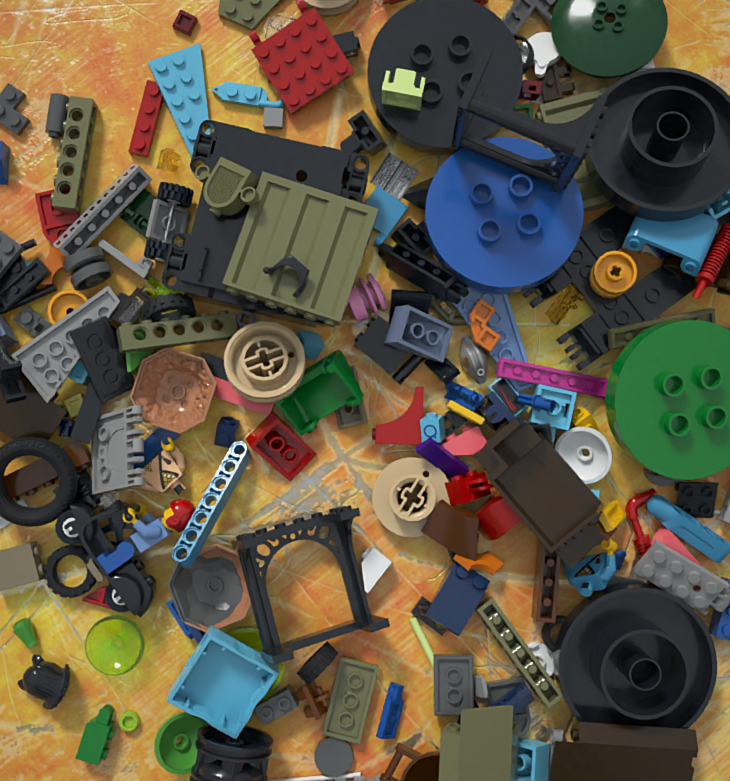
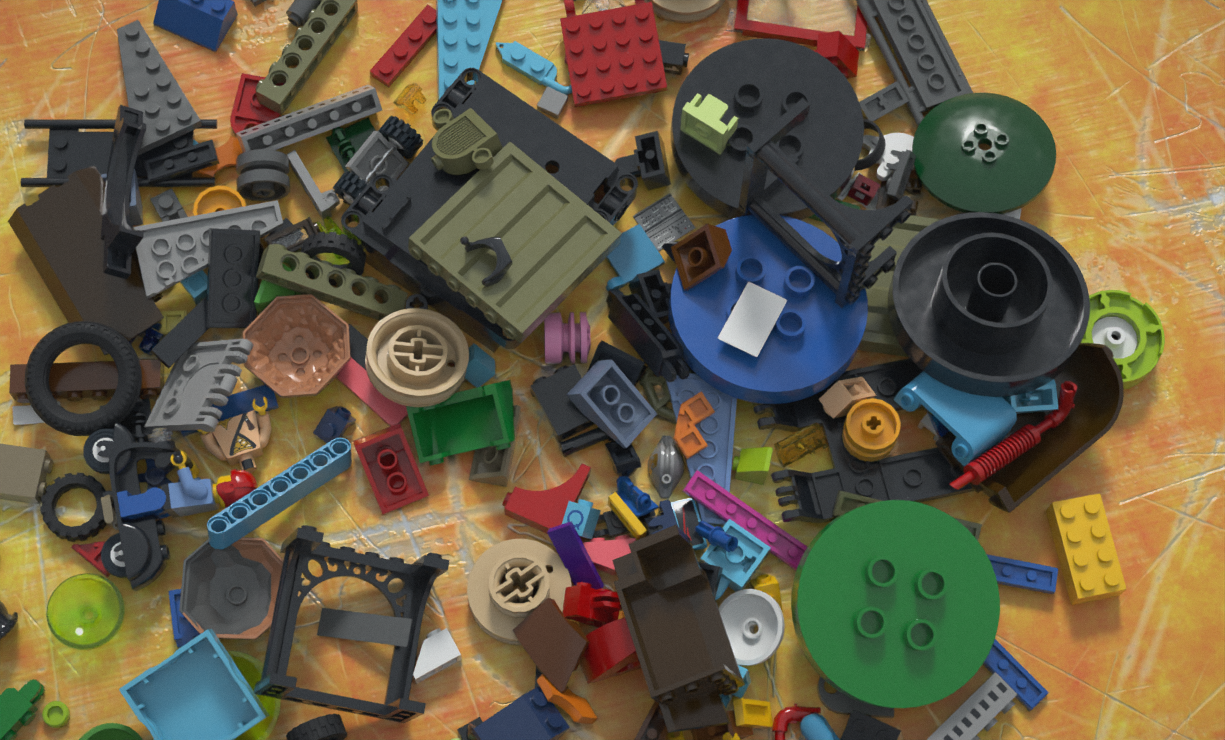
camera: 20 degrees right, 15 degrees down
none -> dark grey sticker [317,608,412,647]
none -> reddish brown slope [671,224,732,291]
none -> white sticker [718,282,787,357]
none -> lime slope [732,447,773,485]
none -> light nougat slope [819,377,877,419]
none -> dark grey plate [886,149,916,200]

